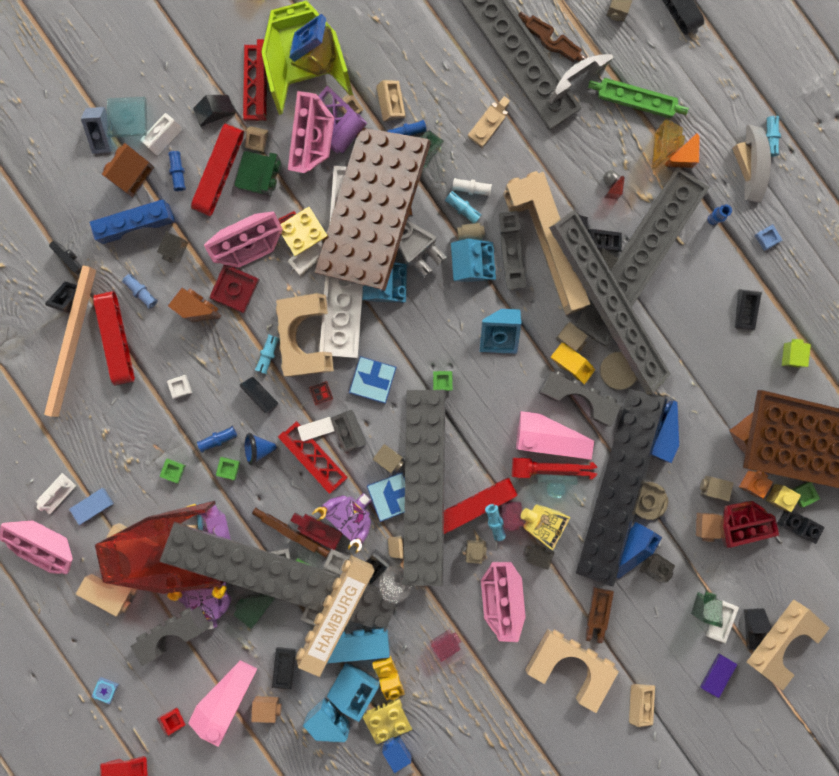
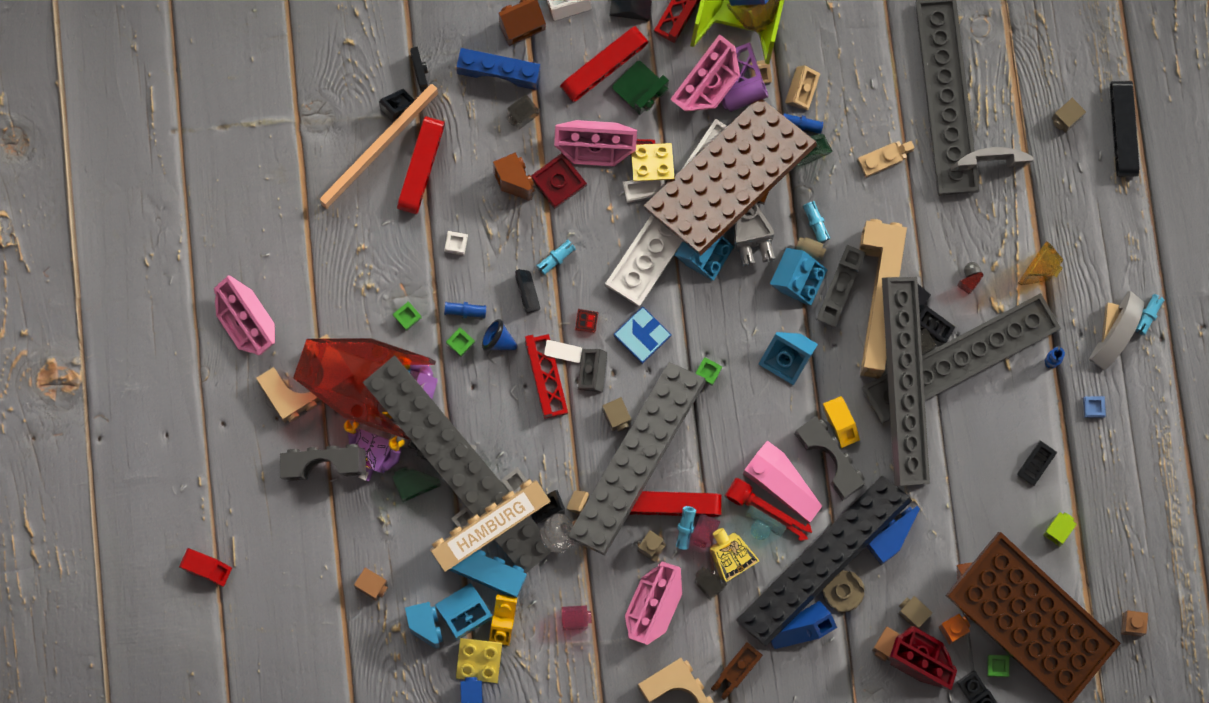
camera: 20 degrees right, 10 degrees down
white hinge [36,473,76,514] -> none
medium blue tile [69,488,114,525] -> none
medium blue tile [92,677,119,704] -> none
medium blue pin [122,274,158,309] -> none
red slope [157,708,186,736] -> none
blue pin [168,151,186,192] -> none
bright pink wedge [188,660,257,747] -> none
tan slope [245,126,268,152] -> none
reddish brown piece [252,507,330,558] -> none
black plate [272,647,296,690] -> none
tan arch [276,293,334,377] -> none
dark red hinge [290,513,343,550] -> none
medium lavender torso [312,493,372,554] -> none
medium azure tile [367,472,405,522] -> none
white pin [453,178,492,197] -> none
reddish brown piece [518,11,587,63] -> none
dark tan brick [555,322,588,351] -> none
bright green plate [588,78,689,119] -> none
dark tan tile [600,352,637,390] -> none
clear smoke brick [639,553,675,583] -> none
orange slope [664,133,700,168] -> none
light yellow brick [766,484,801,512] -> none

